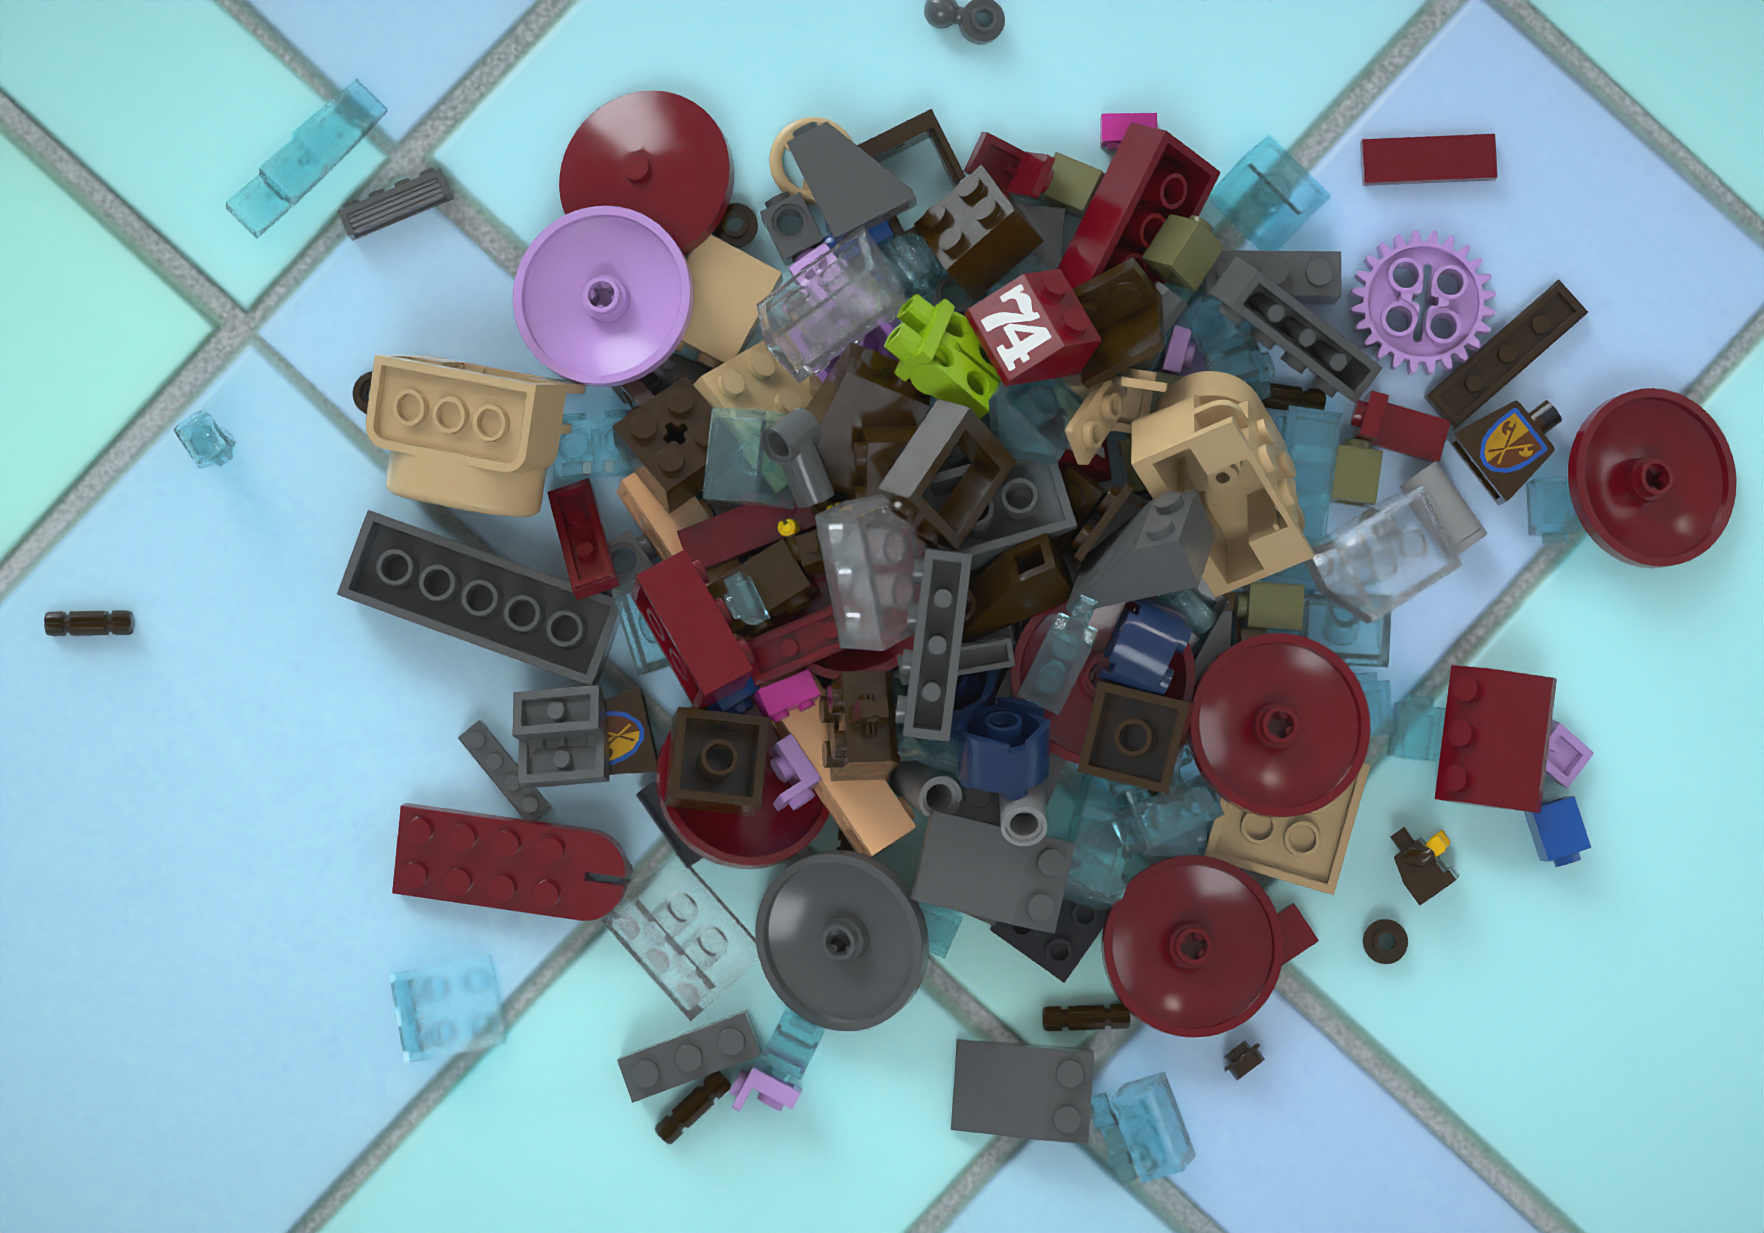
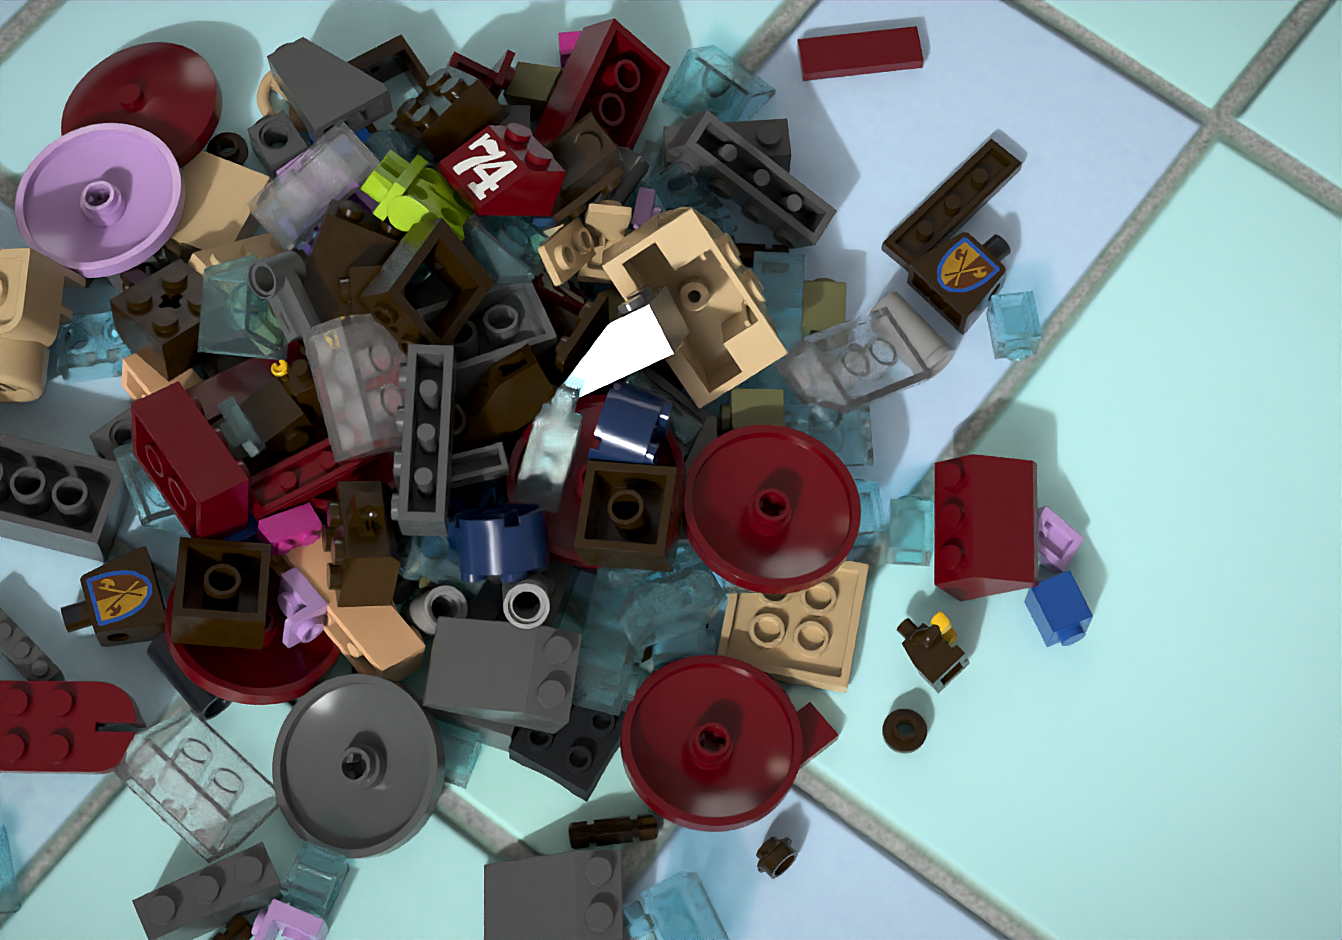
camera: 10 degrees left, 20 degrees down
dark grey slope [512,685,610,788] -> none
dark red tile [547,478,620,601] -> none
olive brick [1142,214,1224,291] -> none
lavender gear [1349,230,1496,376] -> none
dark red bracket [1350,390,1450,463] -> none
dark red dish [1568,388,1737,569] -> none

